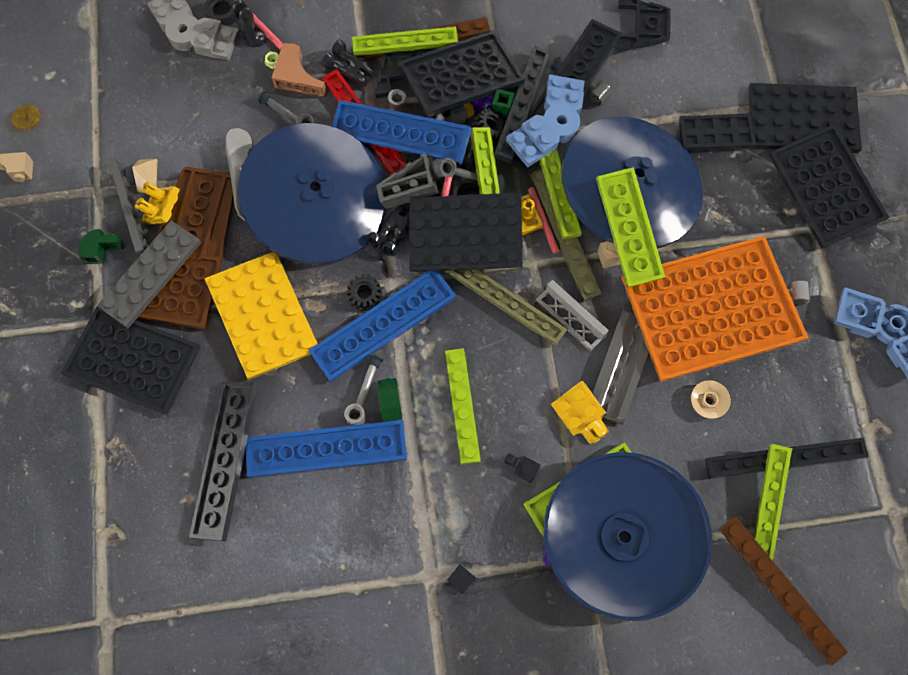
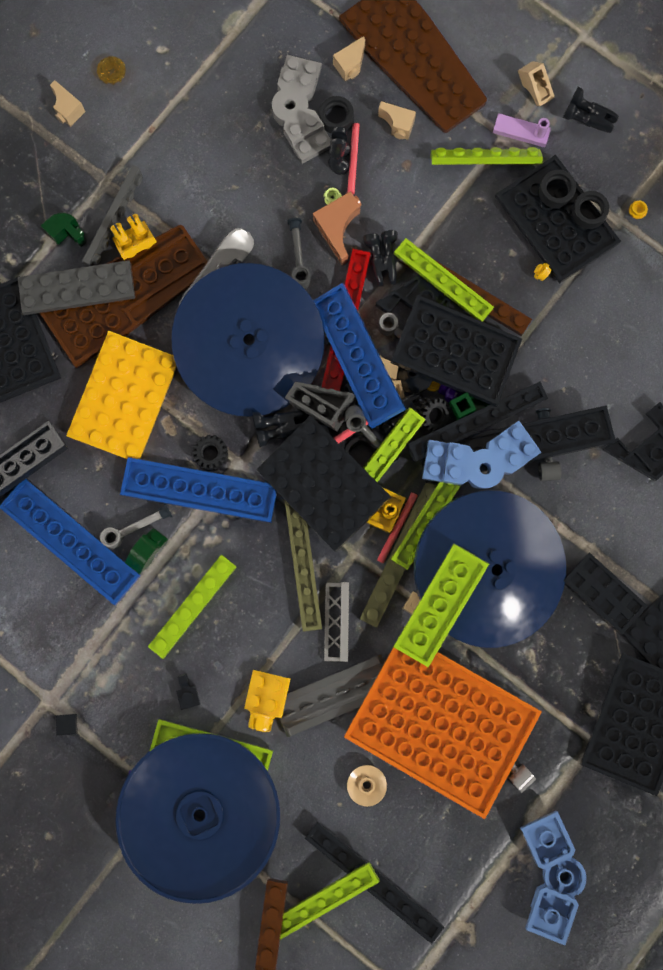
camera: 45 degrees right, 10 degrees up
tan slope [132,159,158,193] -> none

